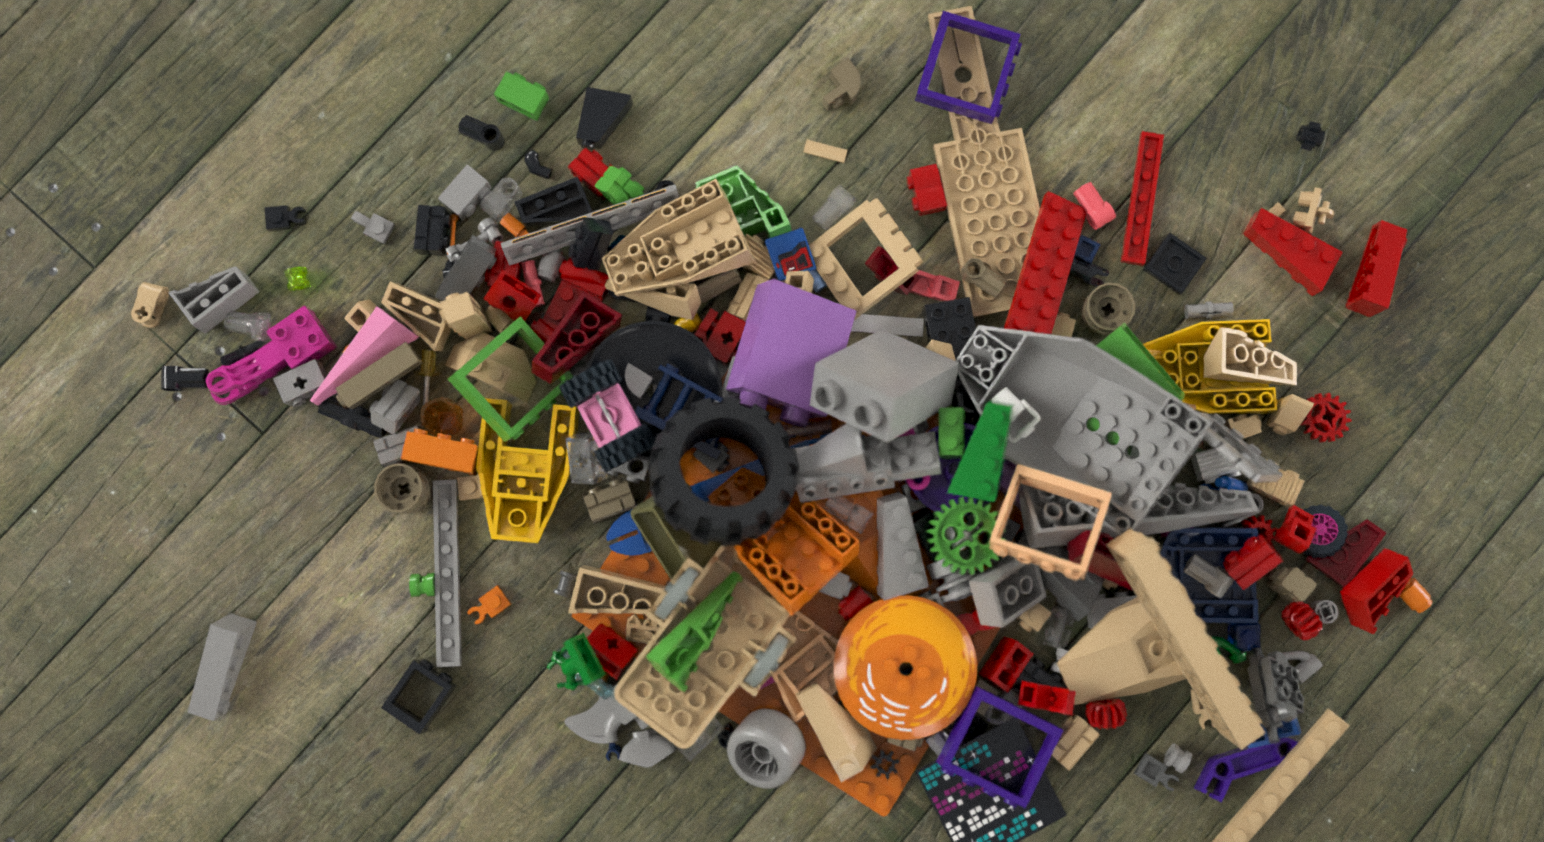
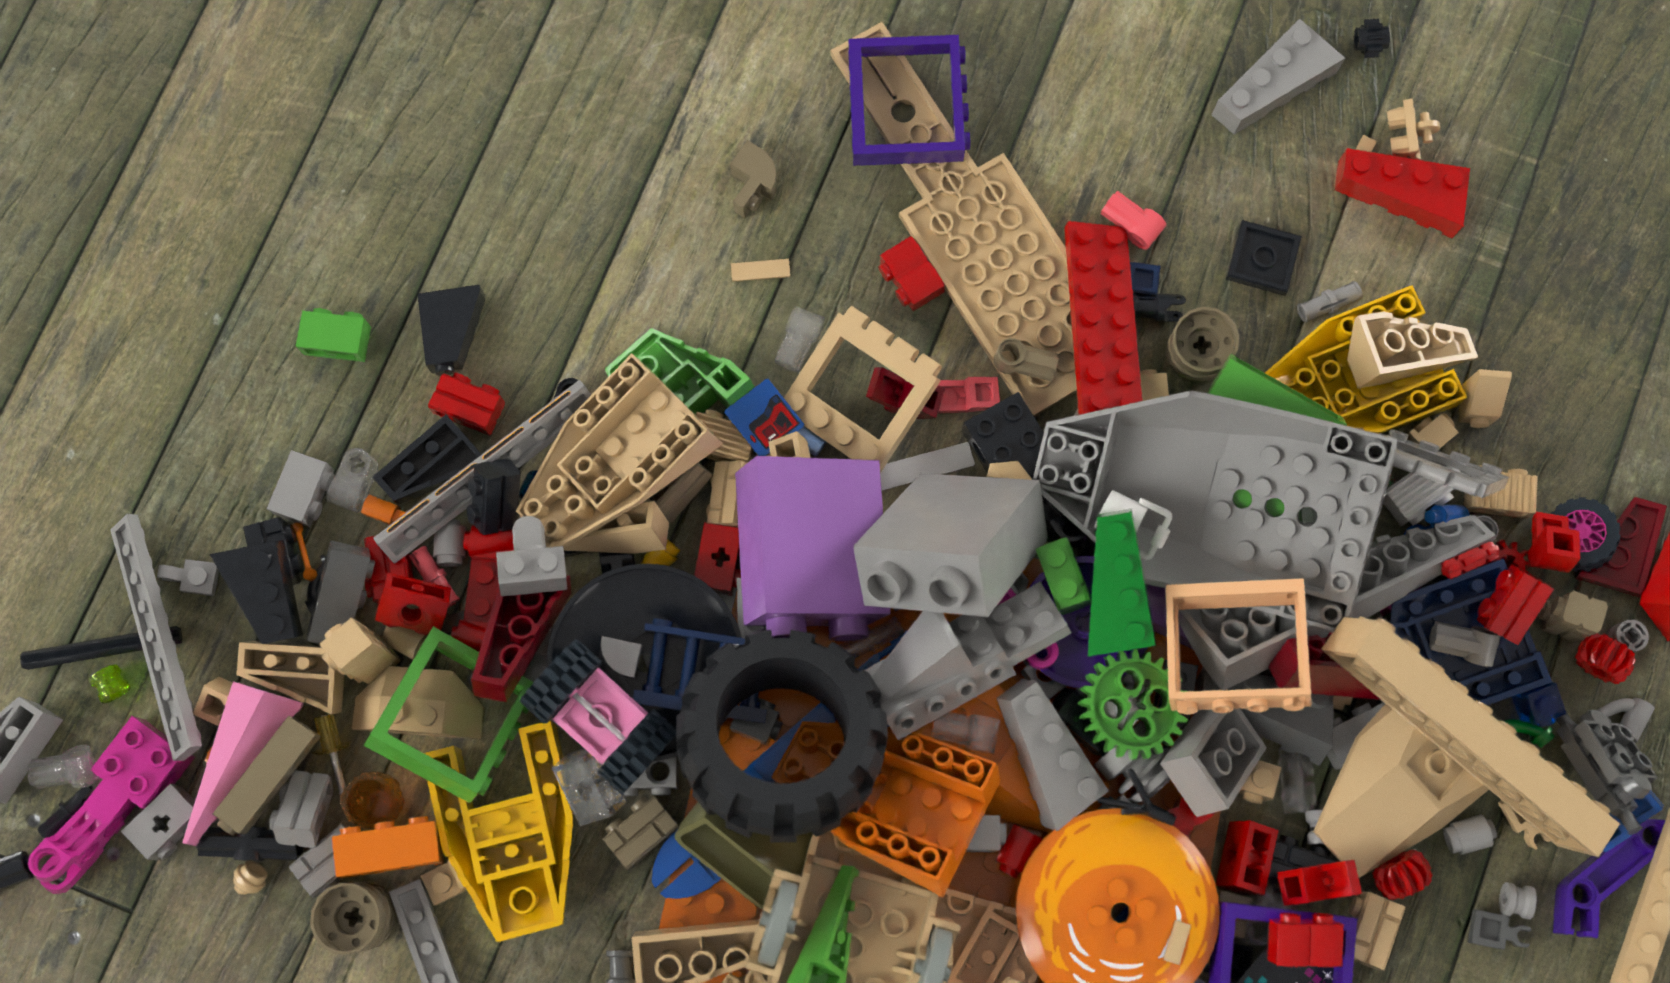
camera: 20 degrees left, 5 degrees down
black plate [264,205,306,231] -> none
light grey brick [446,218,503,262] -> none
black piece [458,115,505,151] -> none
black arm [524,150,552,179] -> none
bright green brick [595,166,644,205] -> none
red plate [694,308,719,344] -> none
red plate [1121,131,1164,266] -> none
red gear [1300,393,1352,443] -> none
red wedge [1345,220,1407,317] -> none
none -> black axle [20,626,183,670]
none -> light grey plate [110,514,202,761]
none -> black wedge [209,540,303,644]
none -> tan plate [233,860,268,895]
none -> light grey brick [496,516,567,596]
none -> black plant [1097,768,1176,825]
none -> tan piece [1163,920,1191,965]
none -> light grey wedge [1212,19,1345,134]
none -> red brick [1268,913,1344,967]
none -> red axle [1441,541,1500,579]
none -> light grey brick [1443,814,1497,855]

